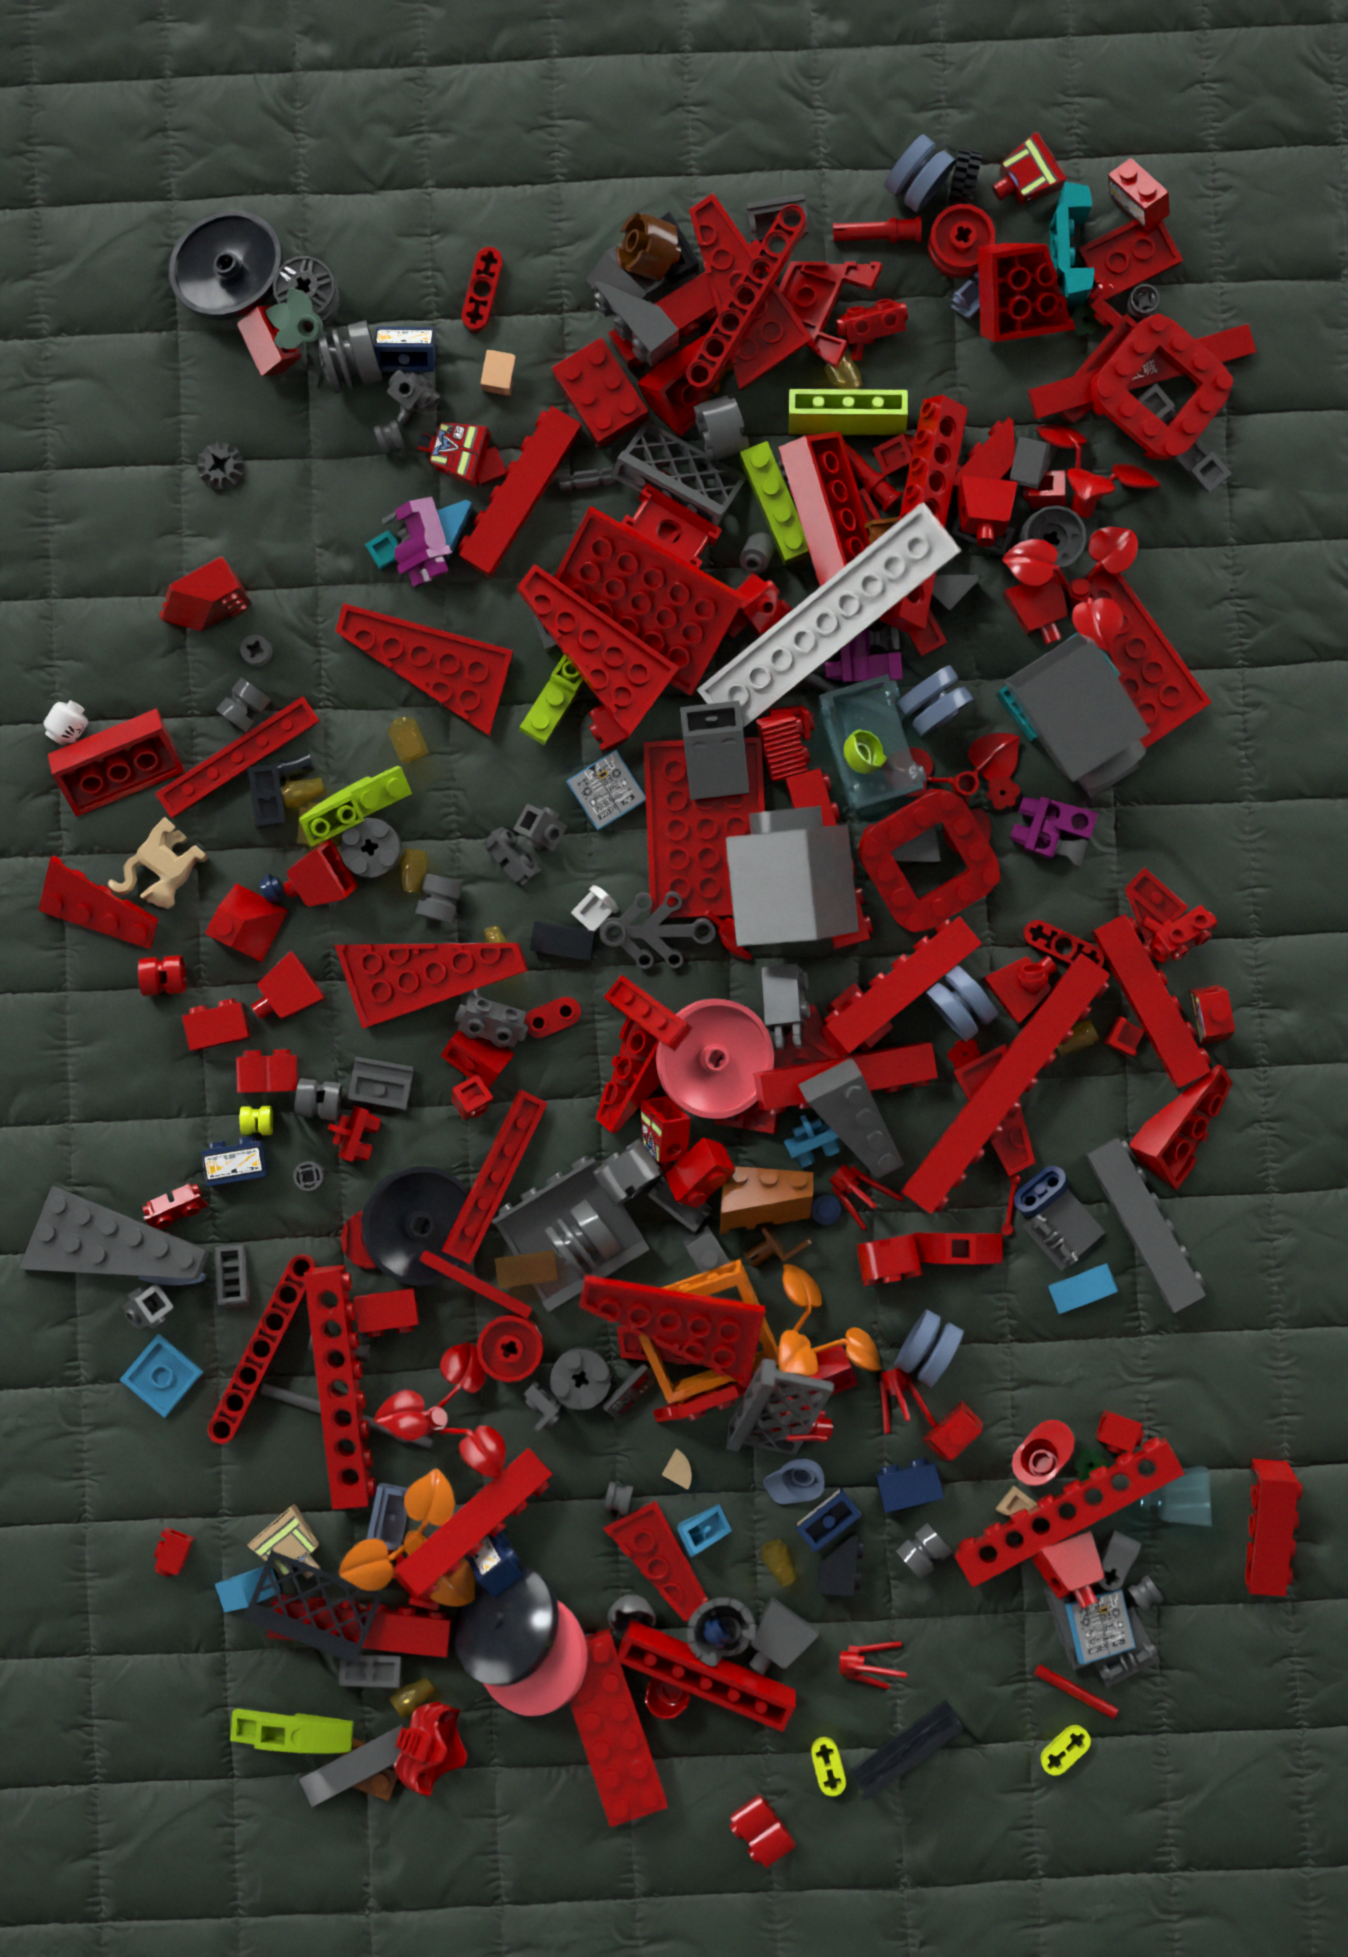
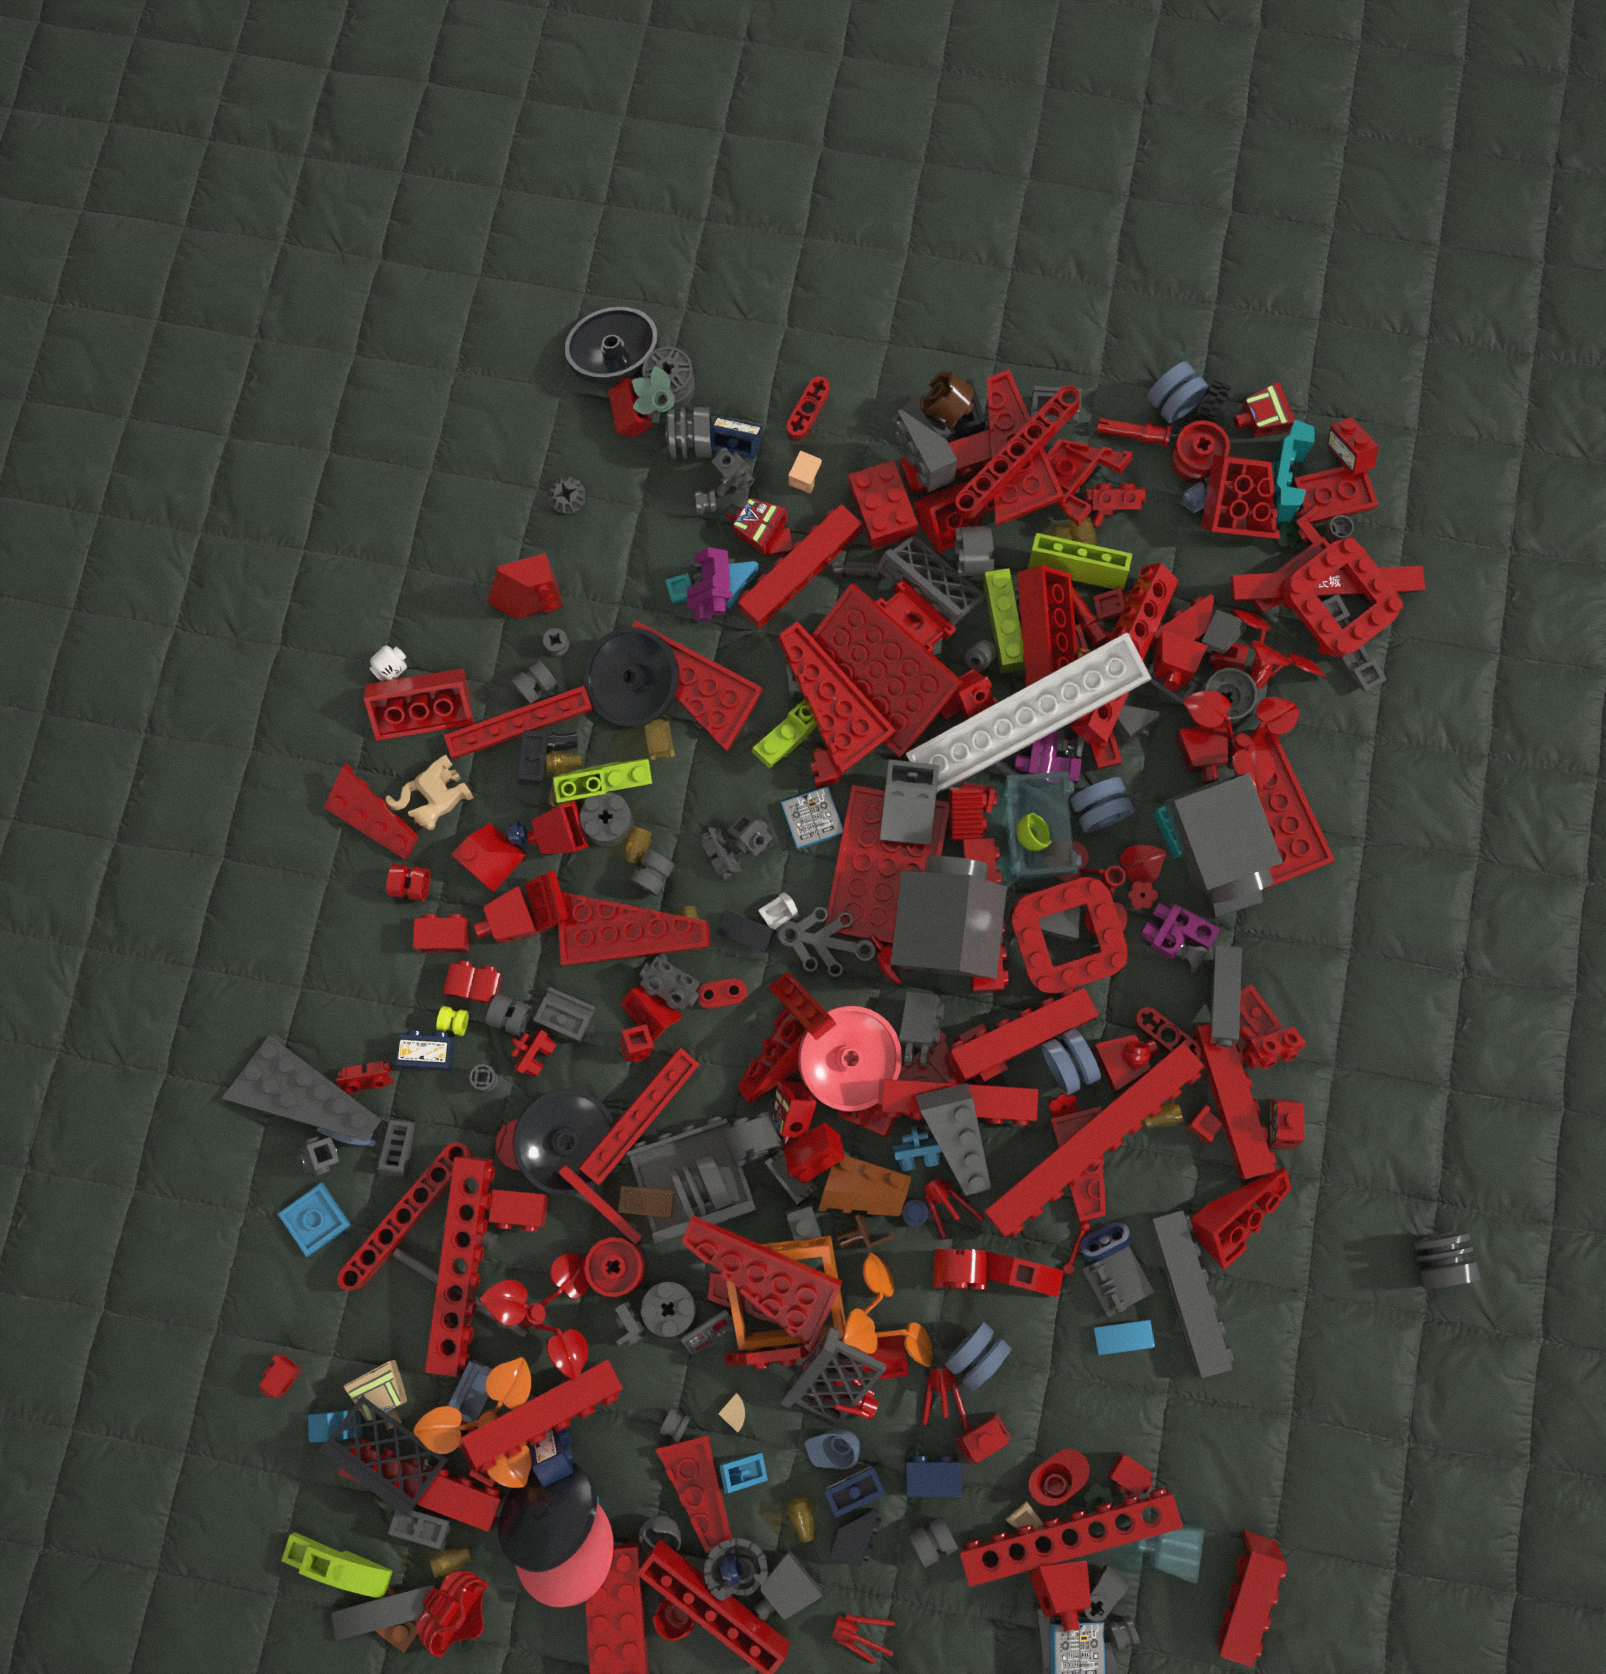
camera: 15 degrees right, 10 degrees down
none -> red plate [525,871,568,931]
none -> black dish [584,627,680,727]
none -> dark grey slope [1210,945,1242,1048]

